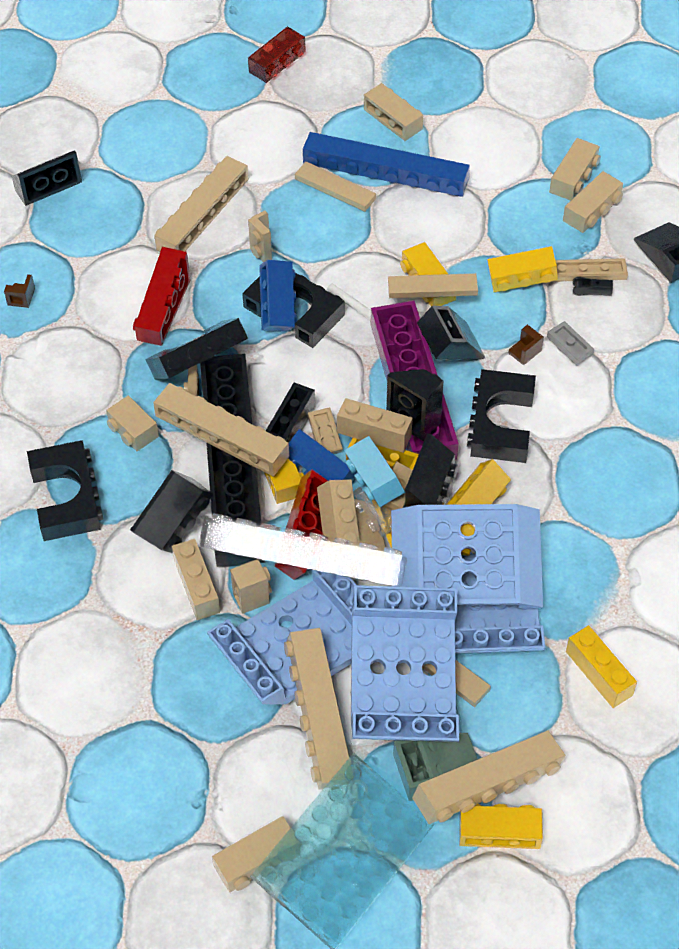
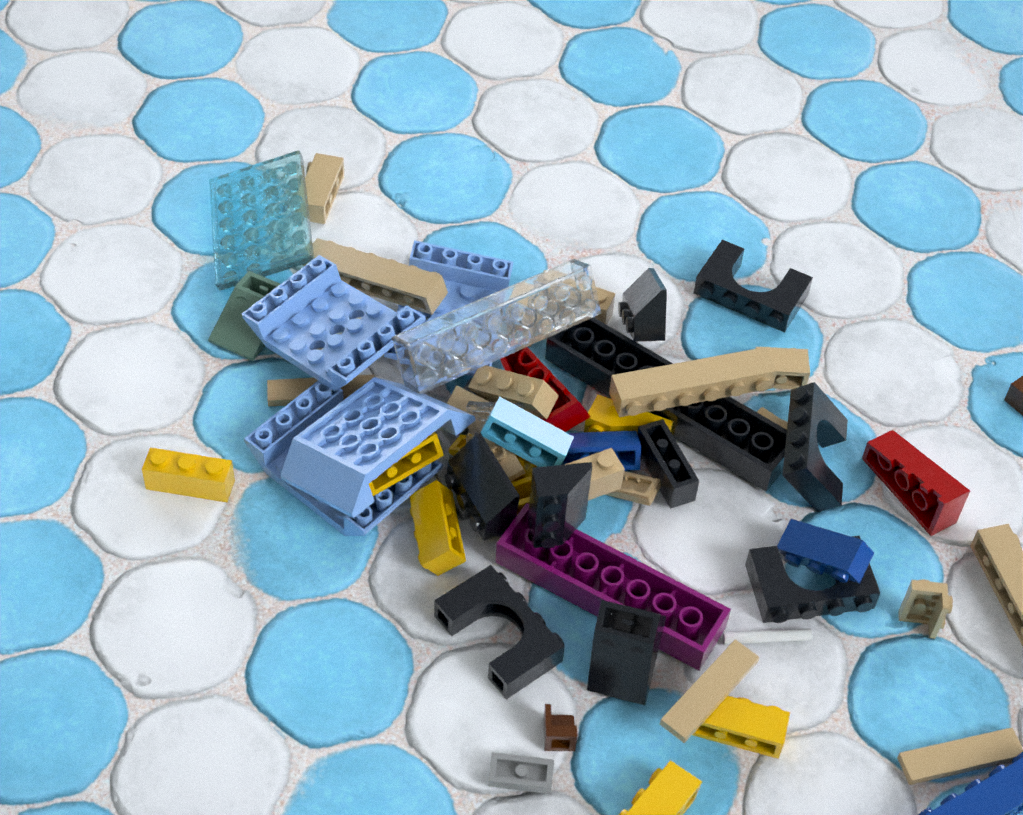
camera: 130 degrees right, 5 degrees down
tan brick [412,731,566,824] -> none
yellow brick [459,804,543,849] -> none

